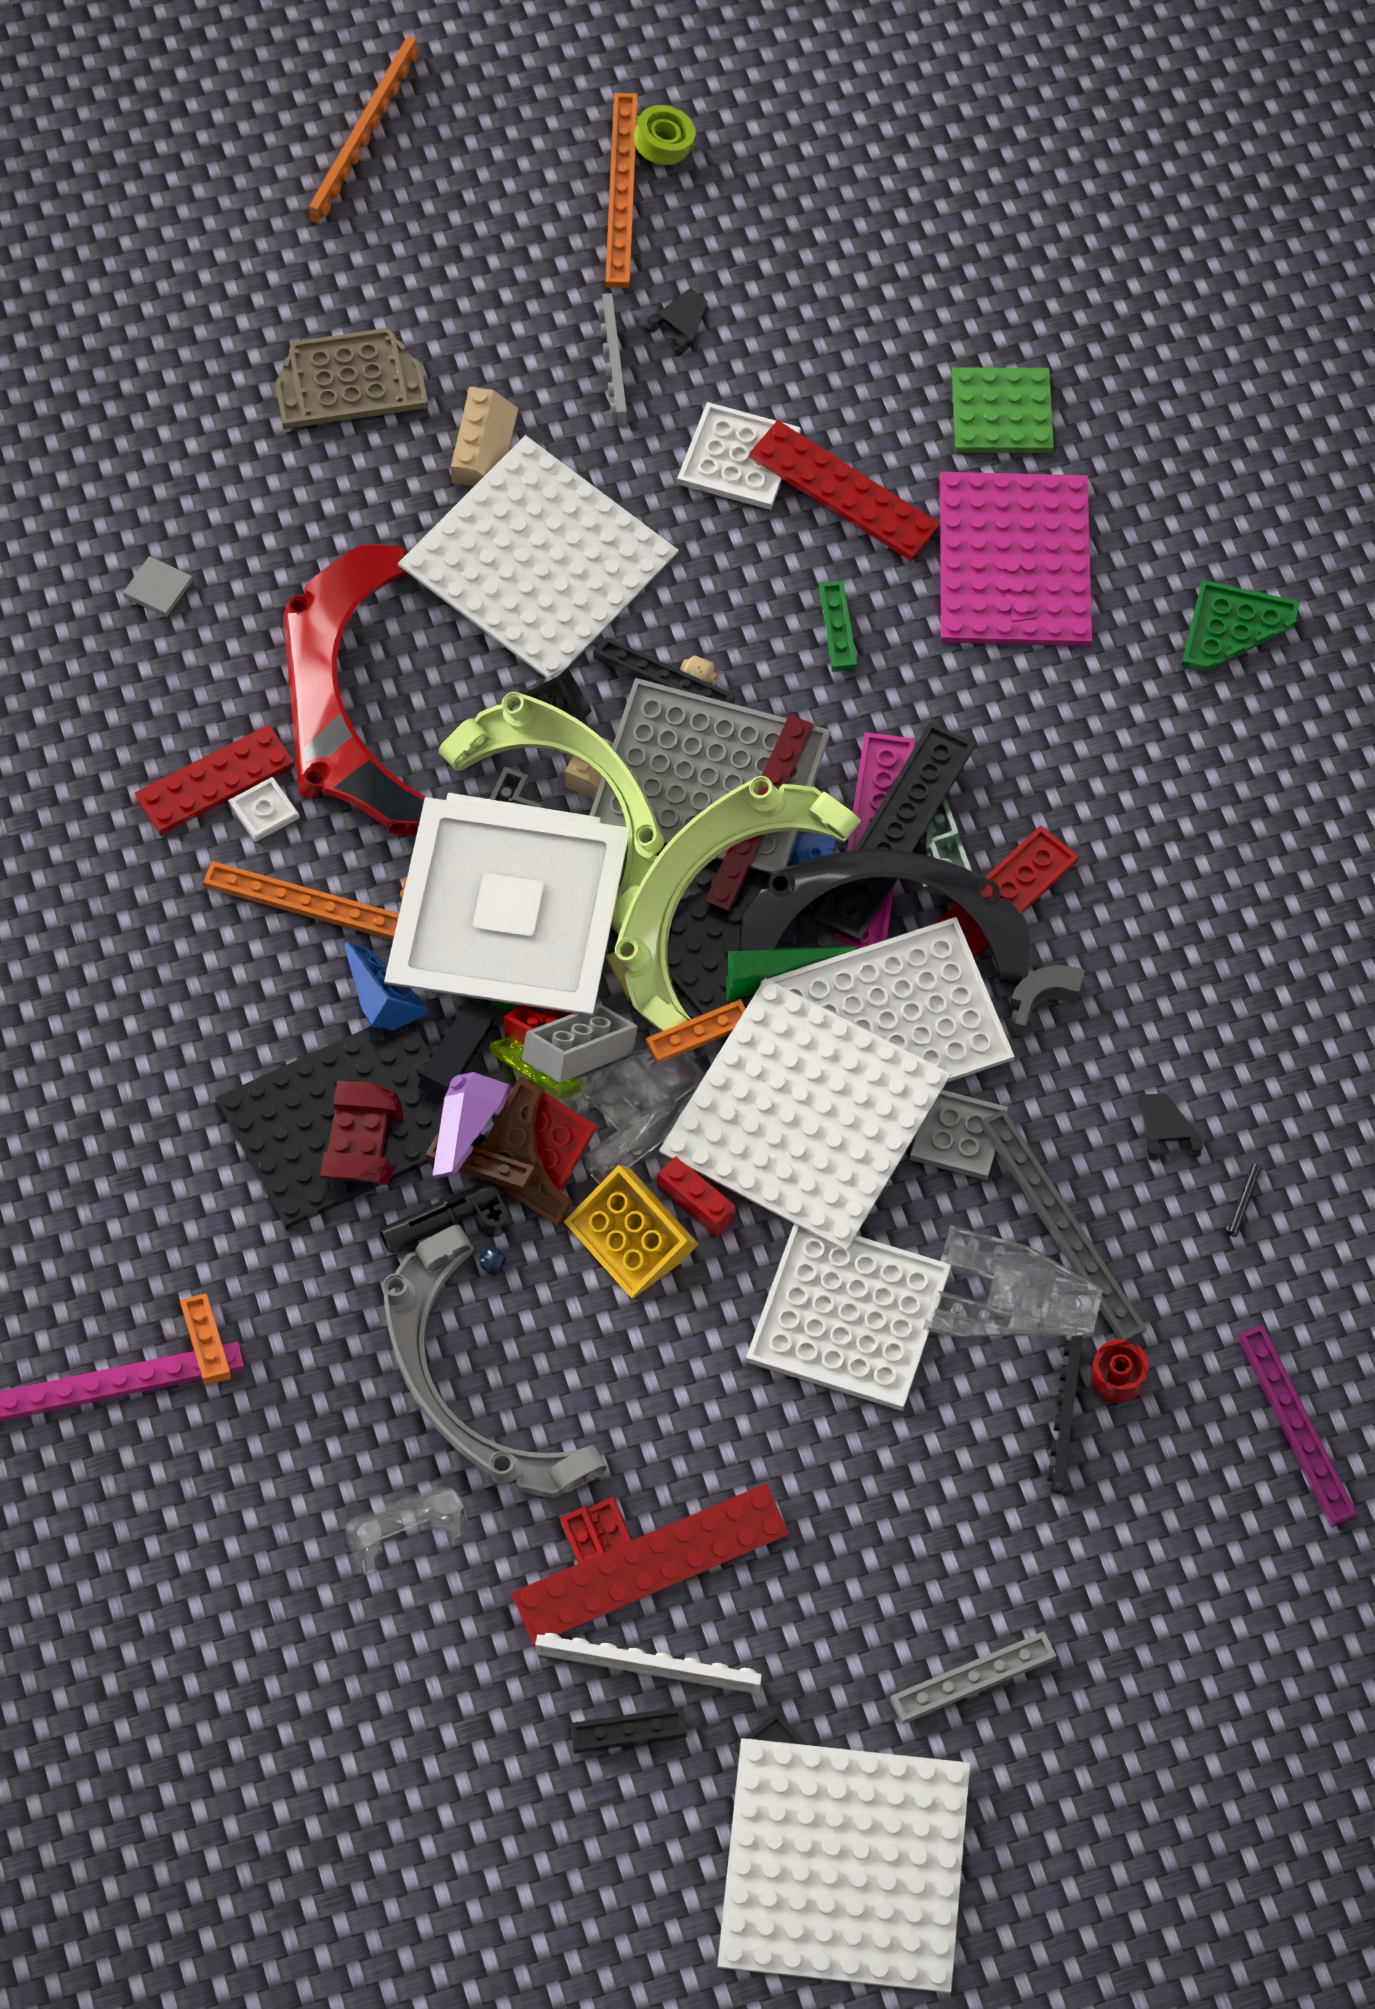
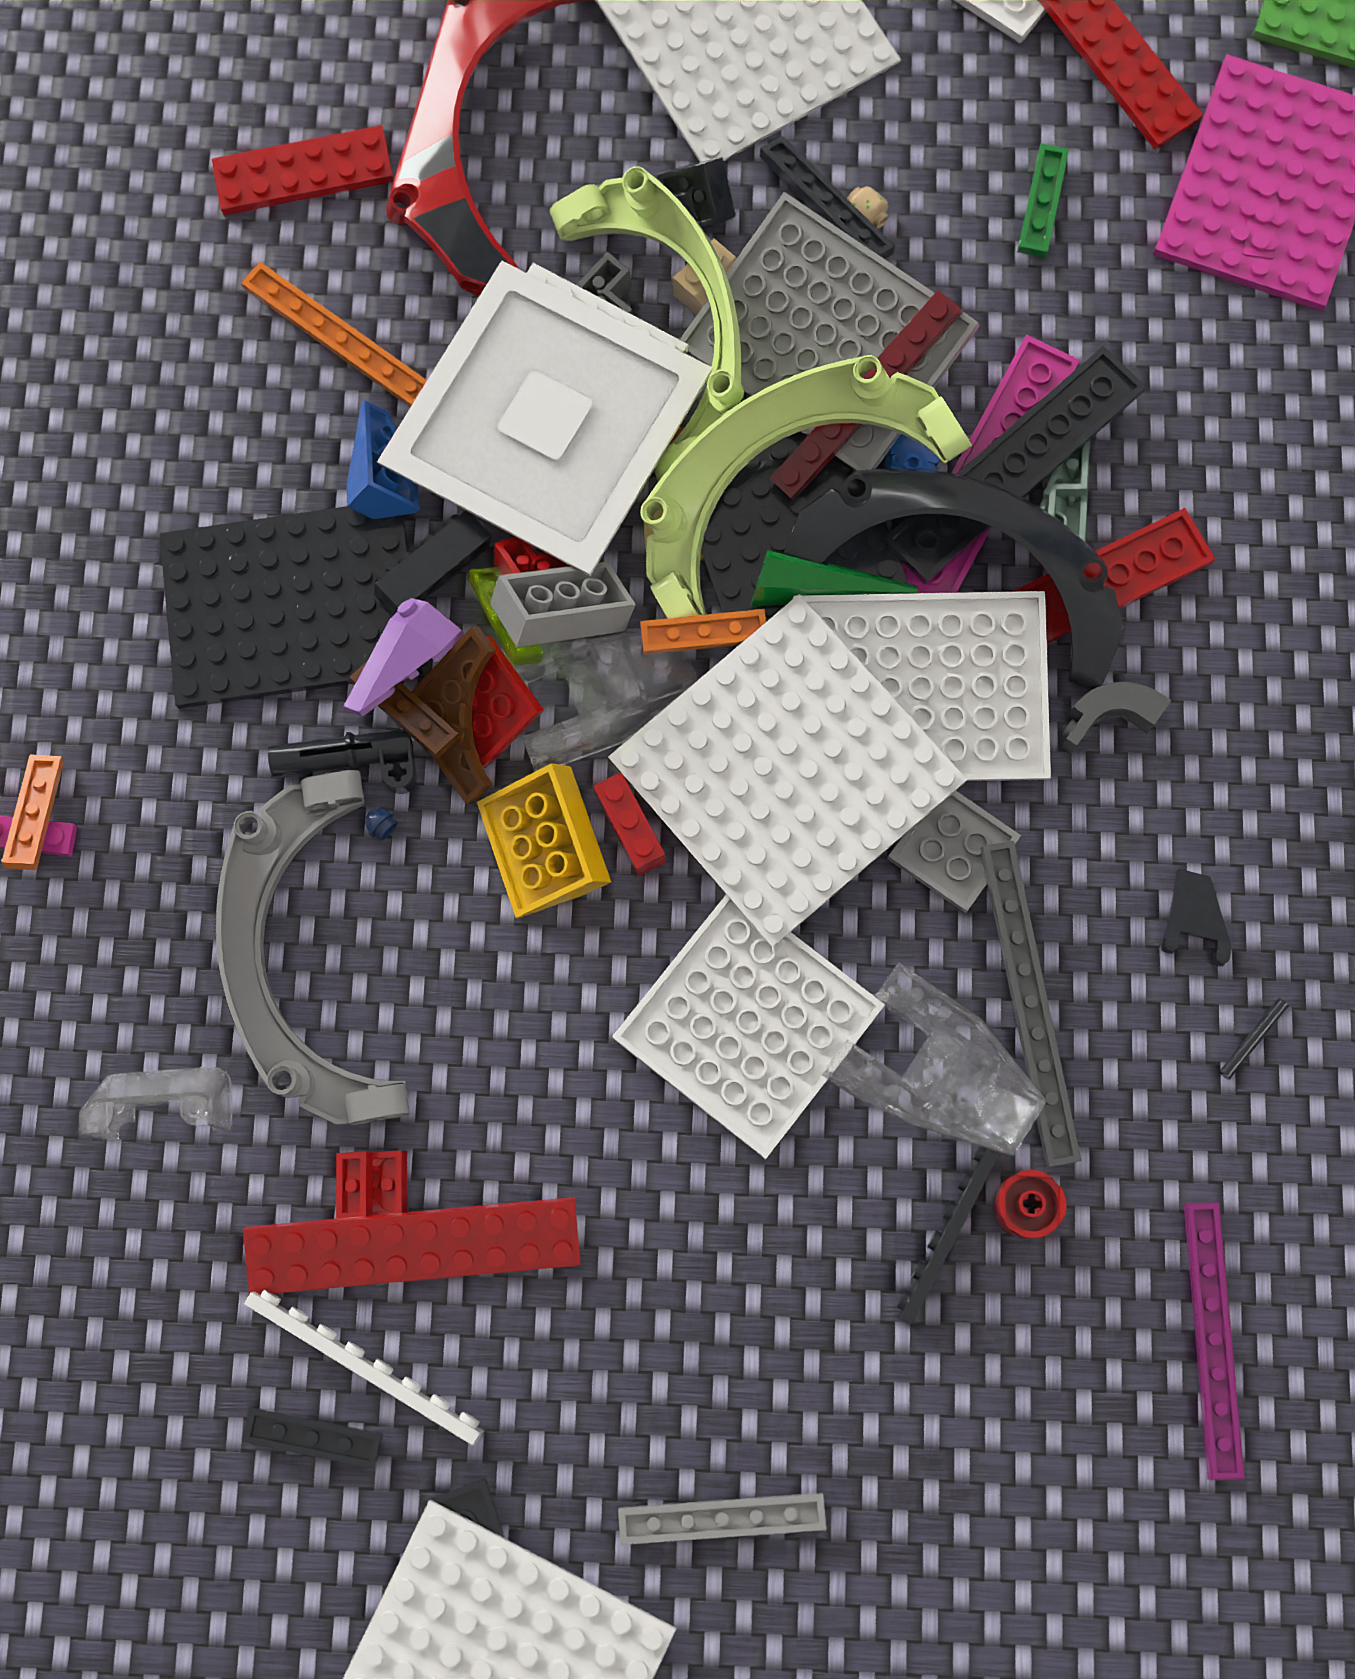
camera: 25 degrees right, 15 degrees up
white tile [228,777,299,842] -> none
dark red piece [320,1081,404,1185] -> none

